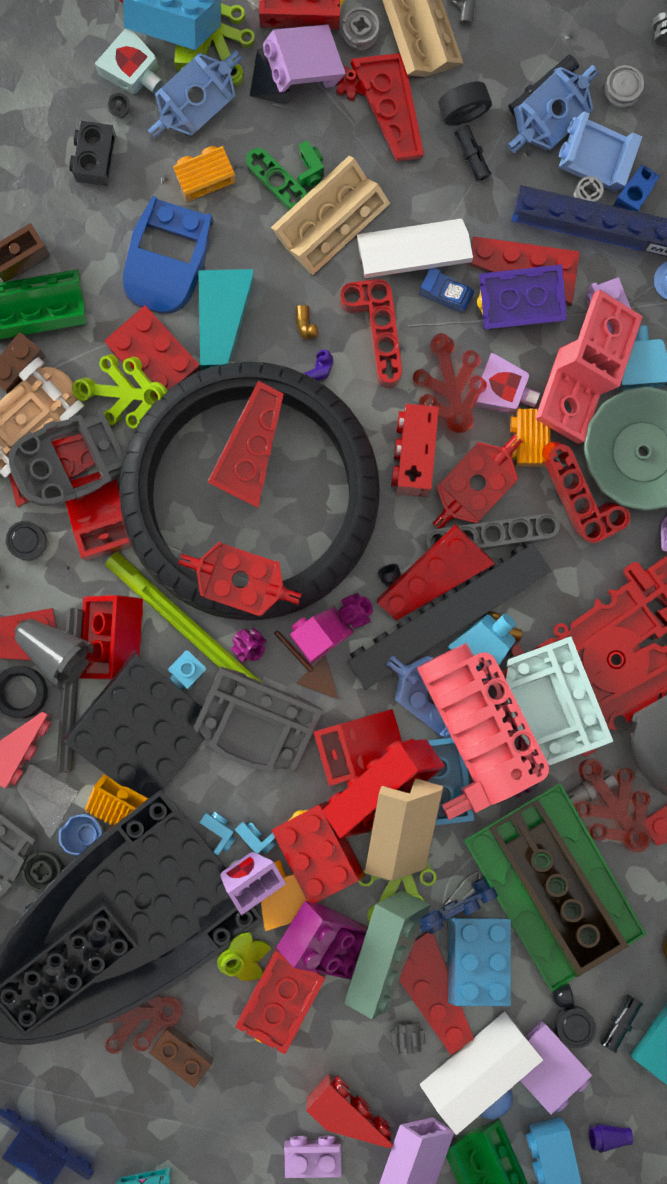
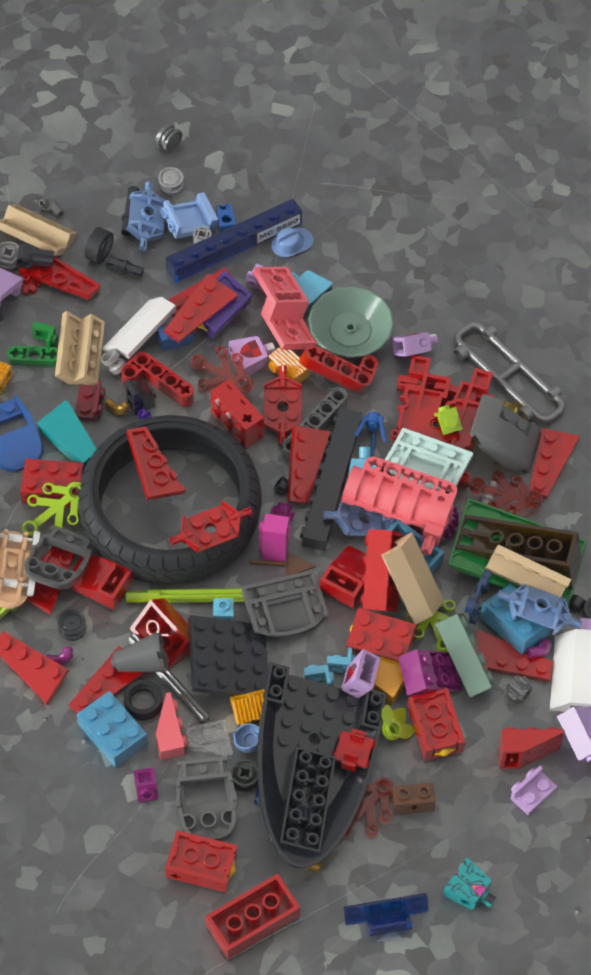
camera: 40 degrees left, 25 degrees down
magenta gear [231,627,267,663] -> none
none -> black piece [16,244,54,268]
none -> dark red bracket [75,380,106,422]
none -> light grey wheel [101,348,127,375]
none -> black slope [125,380,157,416]
none -> red wing [164,274,238,343]
none -> red piece [333,729,376,772]
none -> blue plant [355,412,387,457]
none -> lime bracket [434,405,462,435]
none -> tan slope [485,545,571,597]
none -> medium blue plate [496,584,582,635]
none -> magenta arm [527,639,552,658]

